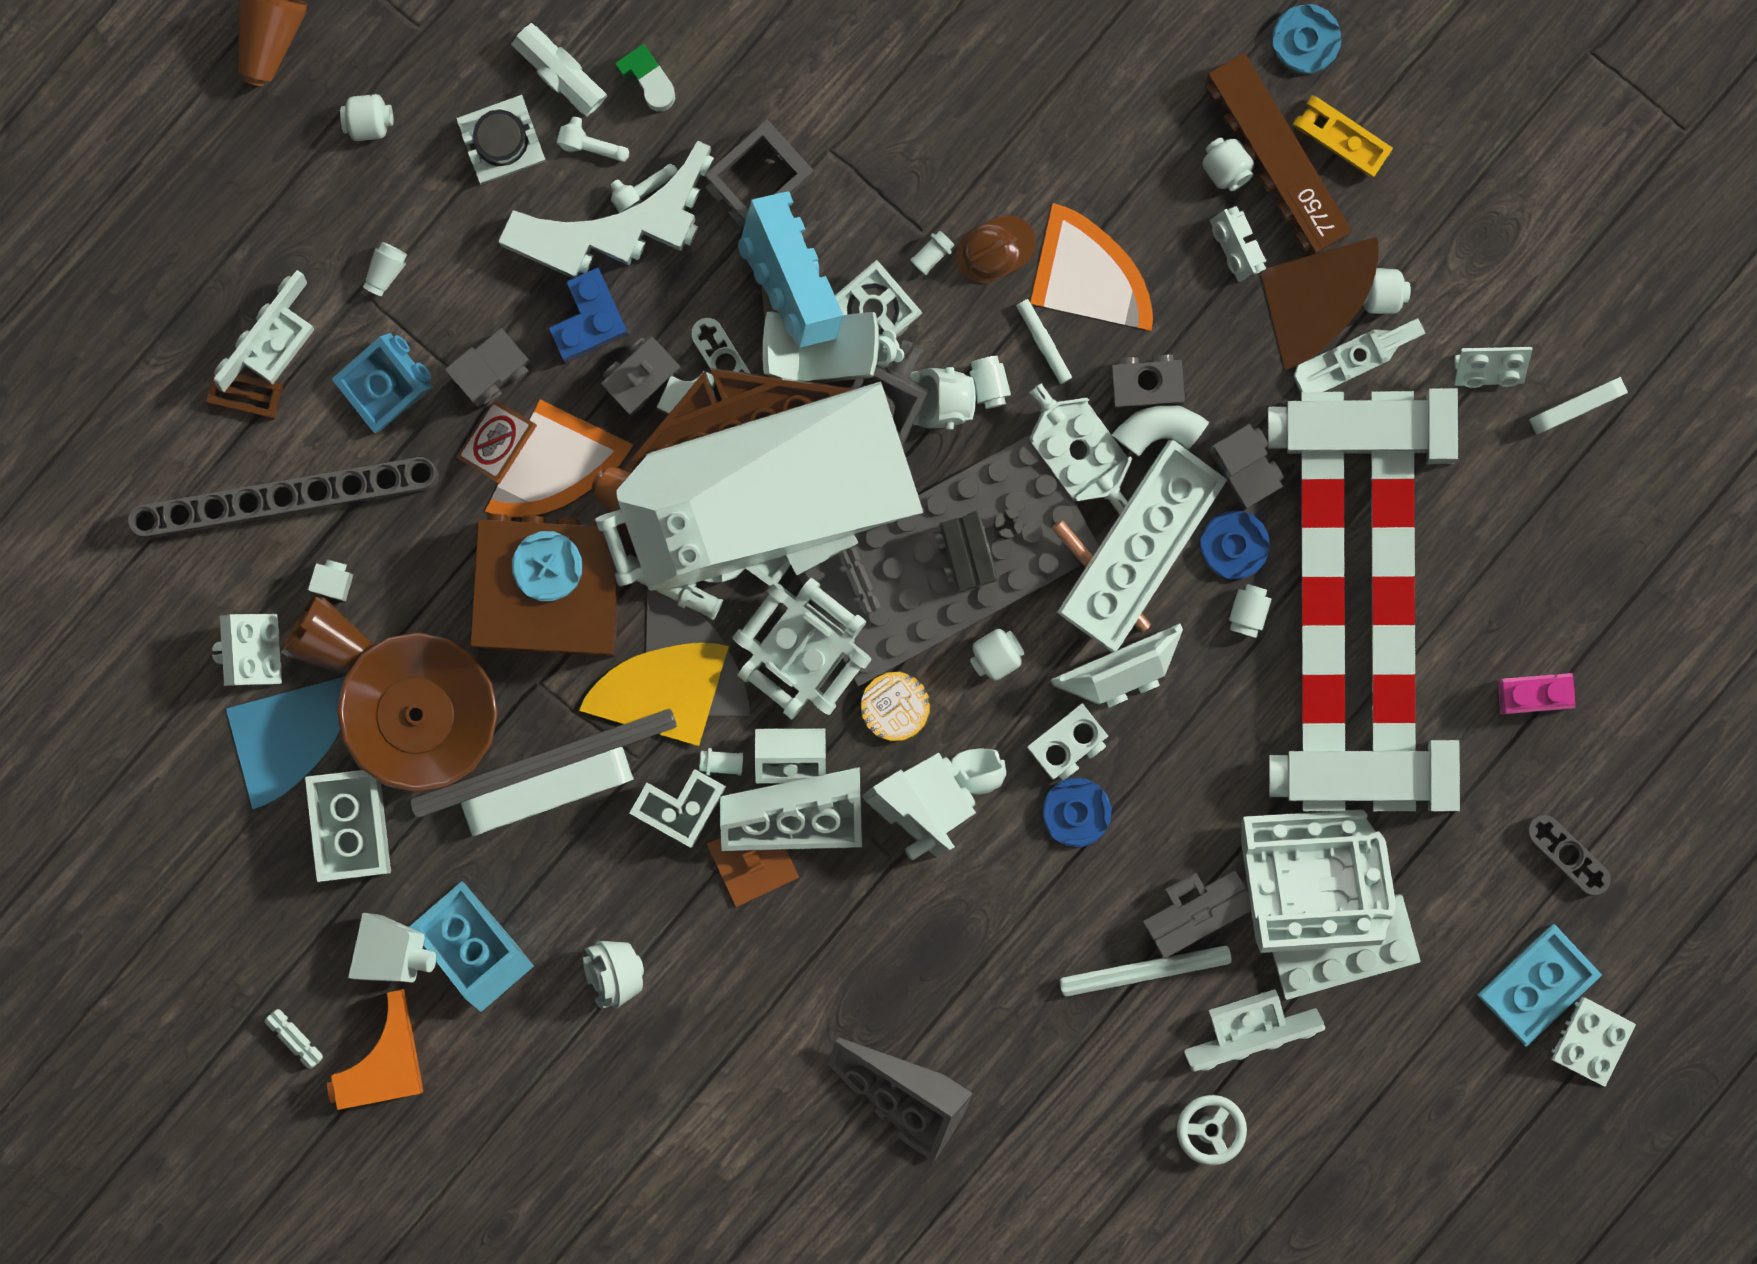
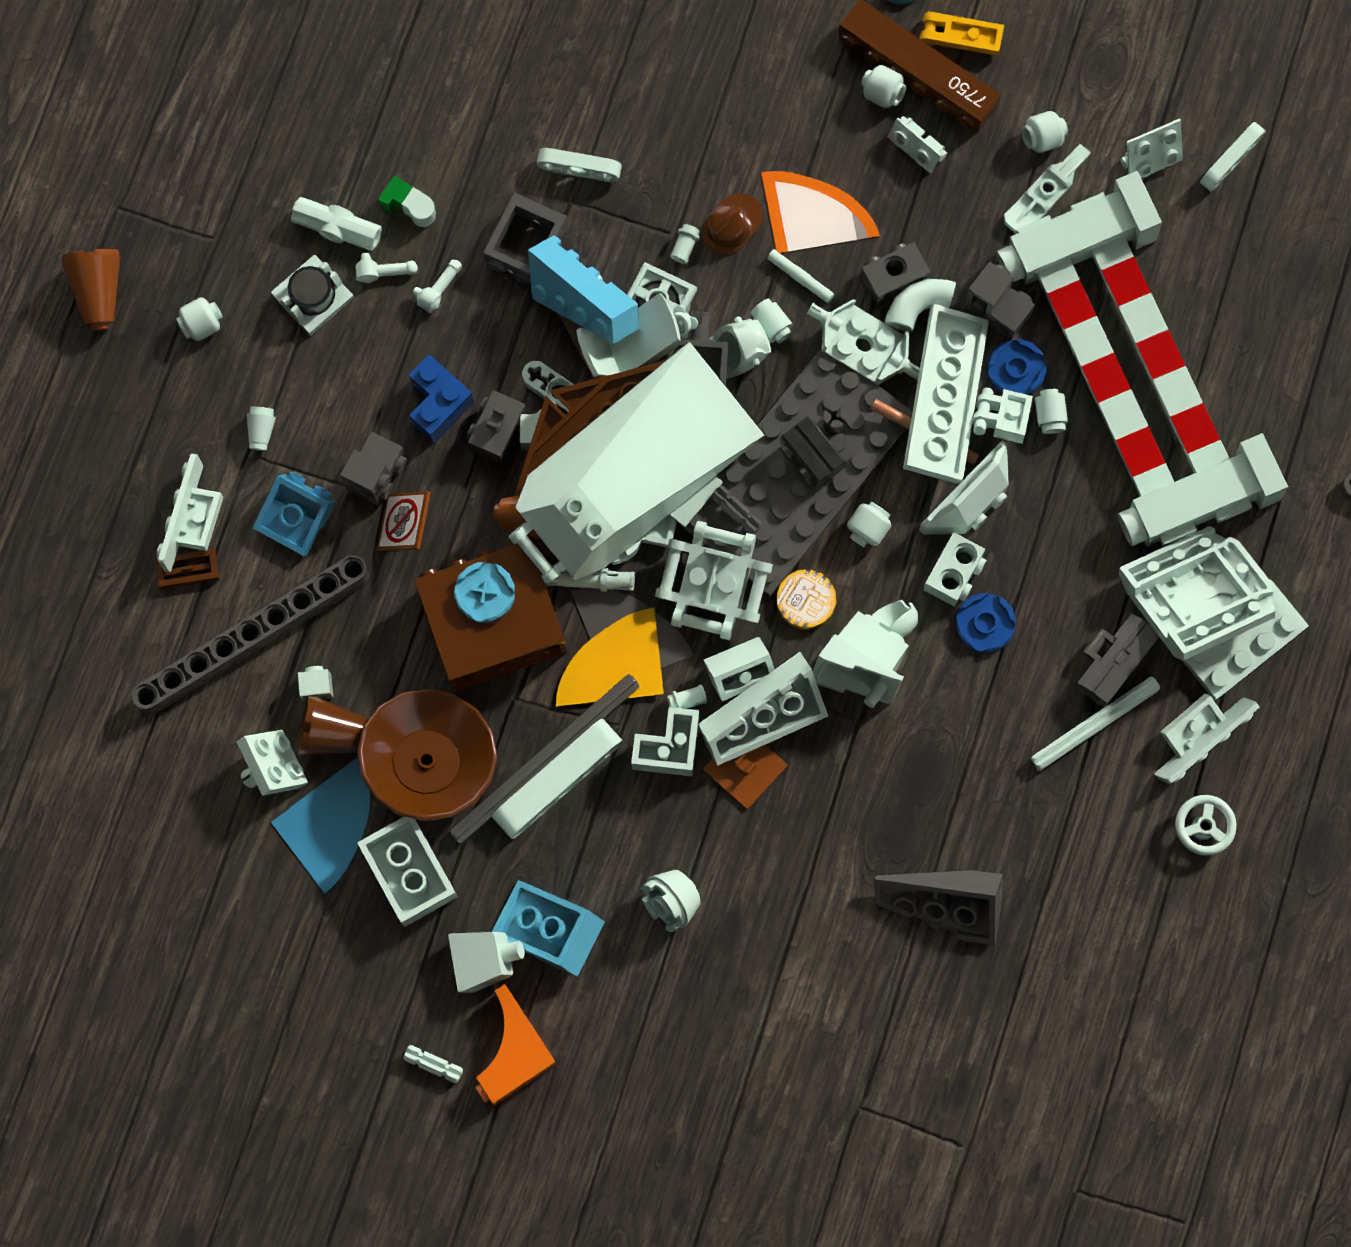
camera: 15 degrees left, 10 degrees down
sticker [485,400,633,517] -> none
light aqua arch [499,141,714,279] -> none
reddish brown sticker [1261,237,1379,370] -> none
dark pink brick [1498,673,1576,714] -> none
none -> light aqua beam [536,148,622,182]
none -> light aqua plate [972,388,1033,444]

